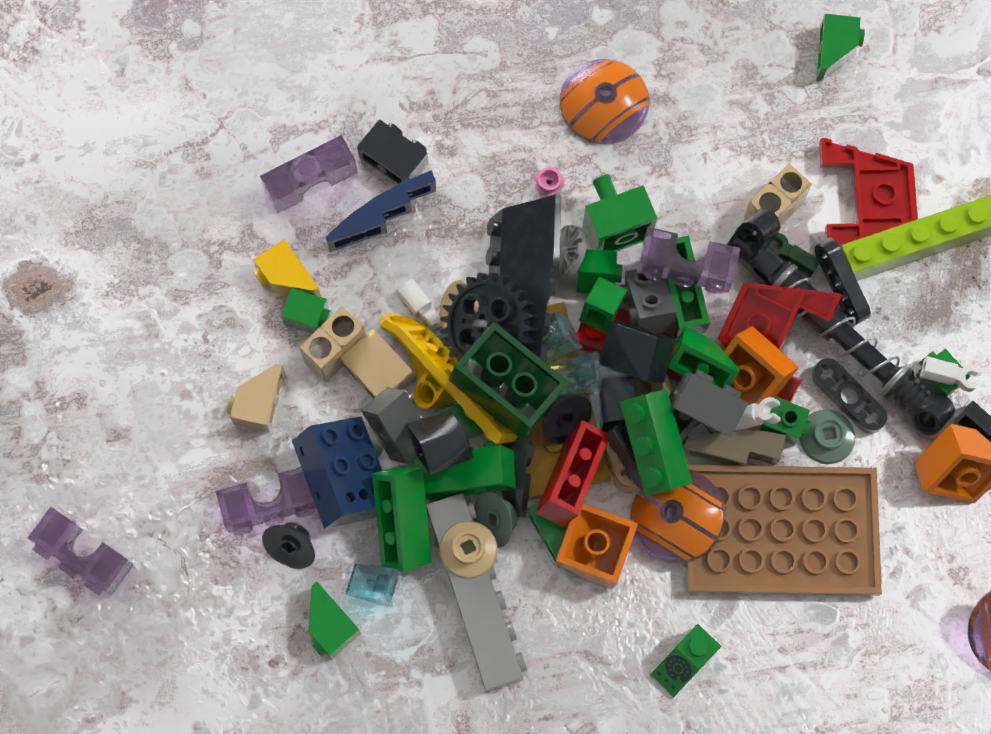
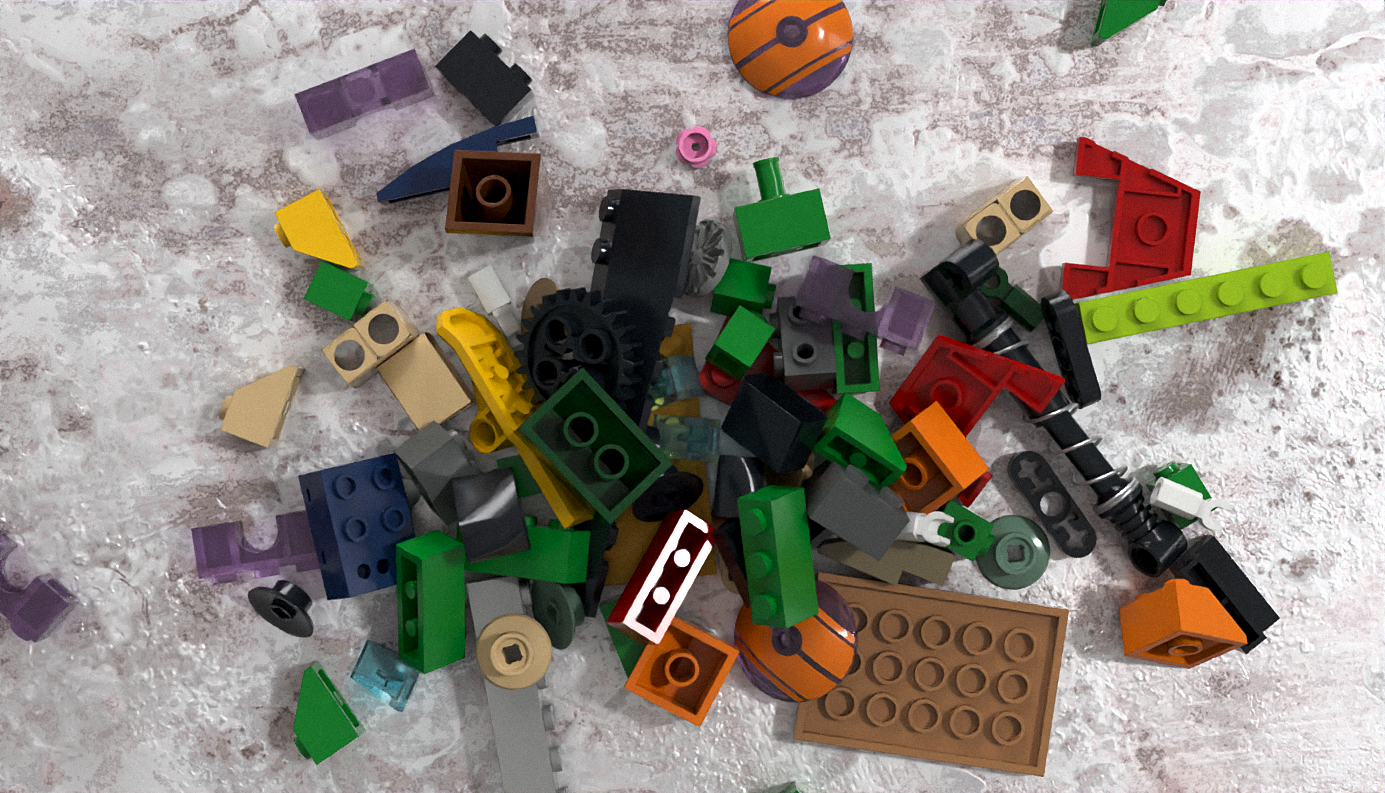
camera: 10 degrees right, 15 degrees up
none -> reddish brown slope [445,150,553,237]

